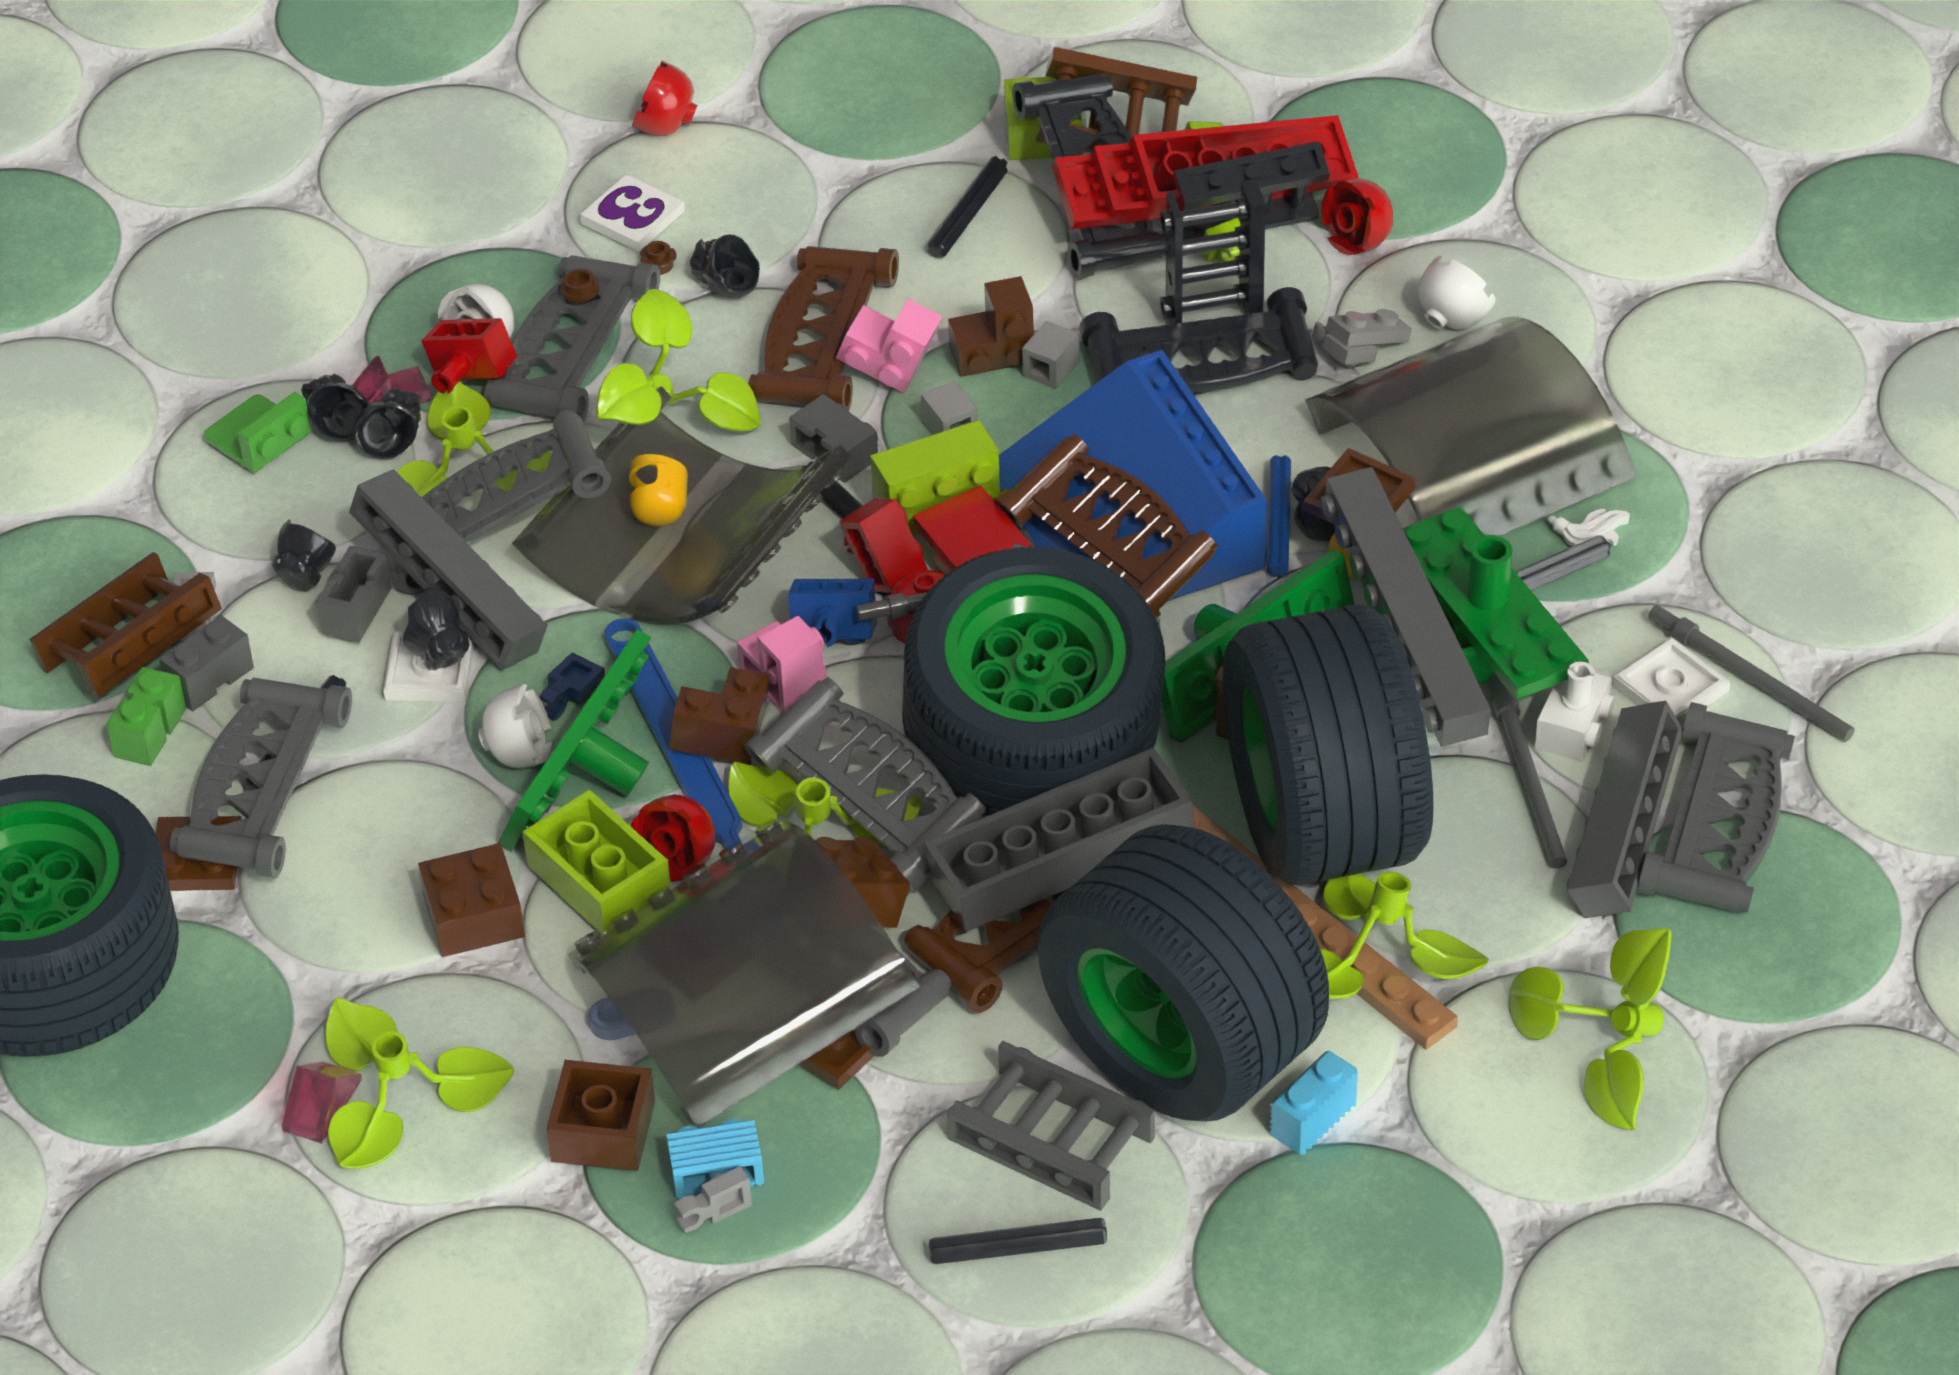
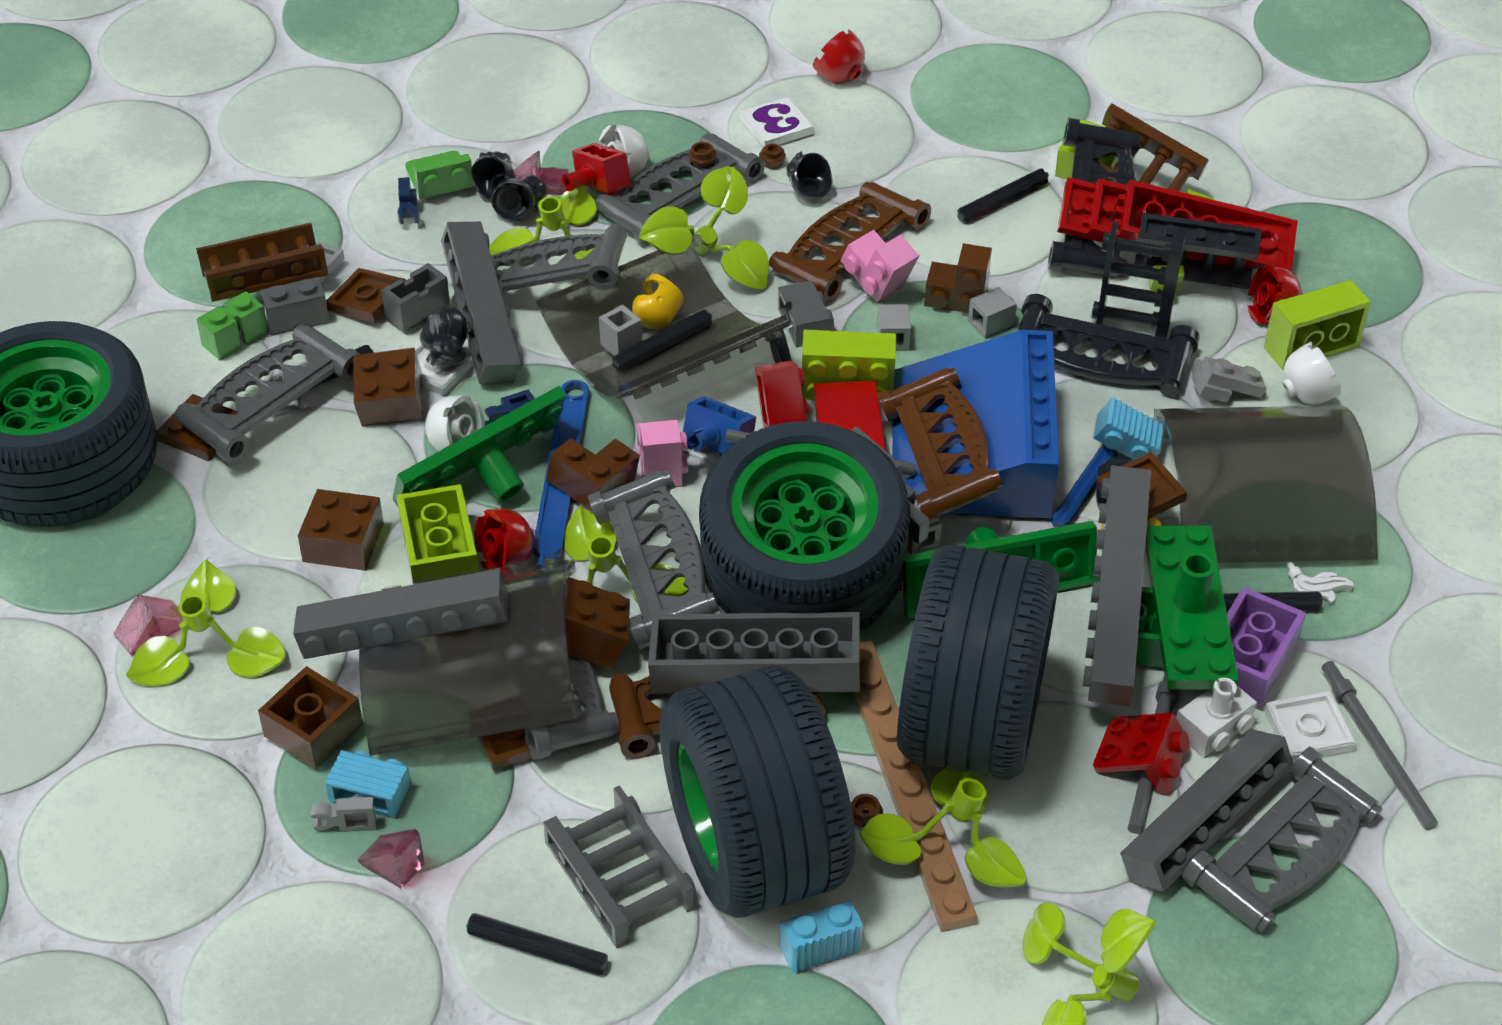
camera: 25 degrees right, 0 degrees up
black hair [272,519,336,591] -> none
none -> dark grey brick [293,568,509,659]
none -> reddish brown plate [326,268,406,323]
none -> reddish brown brick [353,347,423,426]
none -> clear pink slope [357,829,425,889]
none -> dark blue plate [397,177,420,224]
none -> light grey brick [599,305,642,355]
none -> black axle [612,309,712,372]
none -> medium azure brick [1093,398,1165,460]
none -> red bracket [1093,712,1190,794]
none -> medium lavender brick [1227,587,1306,707]
none -> lime brick [1264,280,1371,370]

